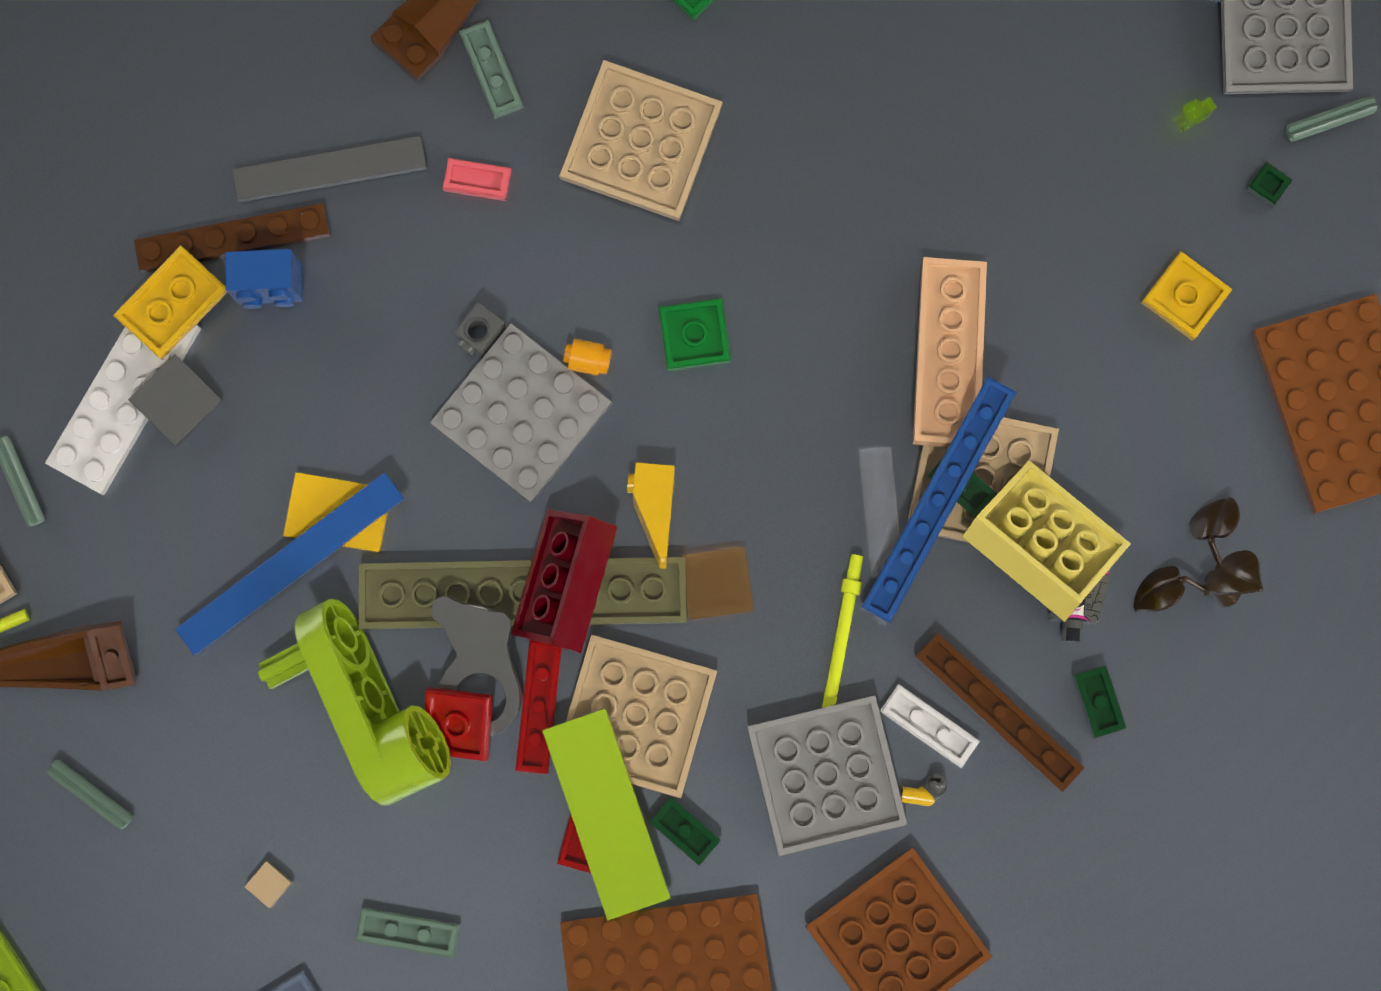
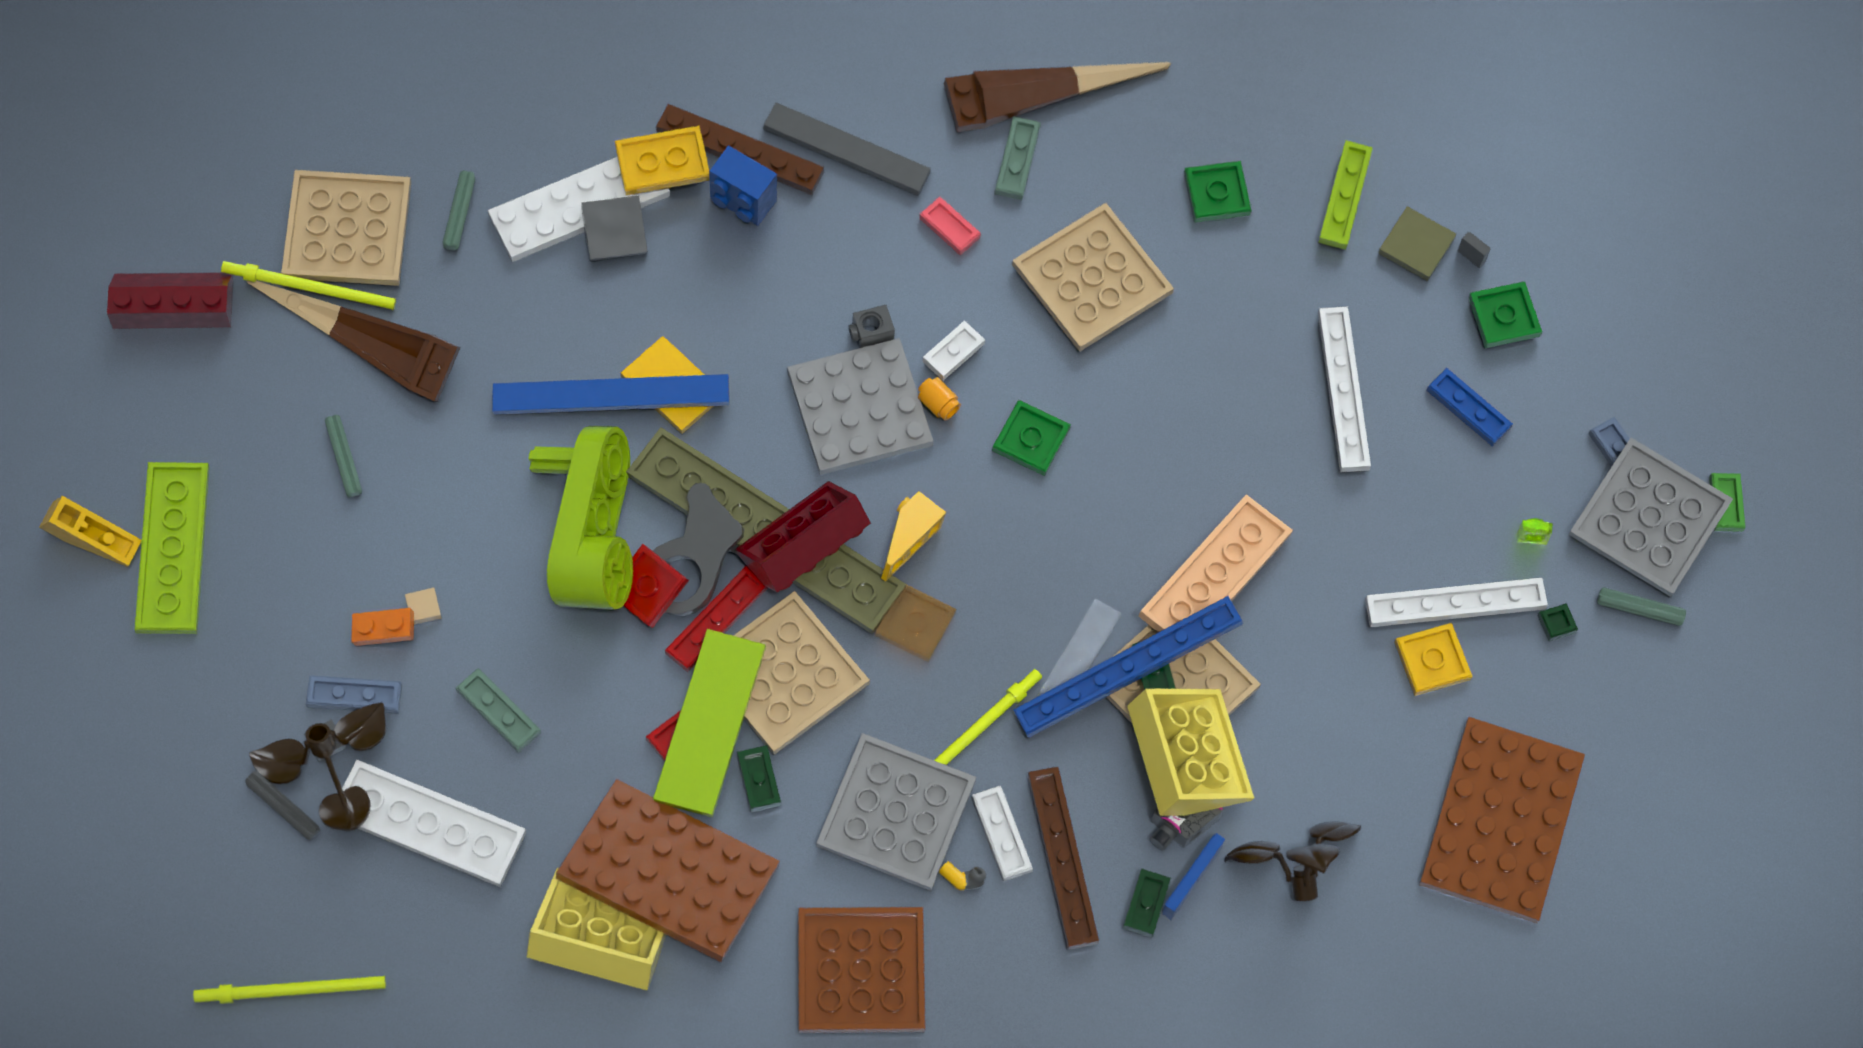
camera: 30 degrees right, 15 degrees down
none -> orange plate [351,608,414,646]
none -> white plate [923,320,985,381]
none -> blue tile [1162,833,1225,920]
none -> white plate [1318,307,1371,472]
none -> white plate [1365,578,1548,627]
none -> blue tile [1426,368,1513,447]

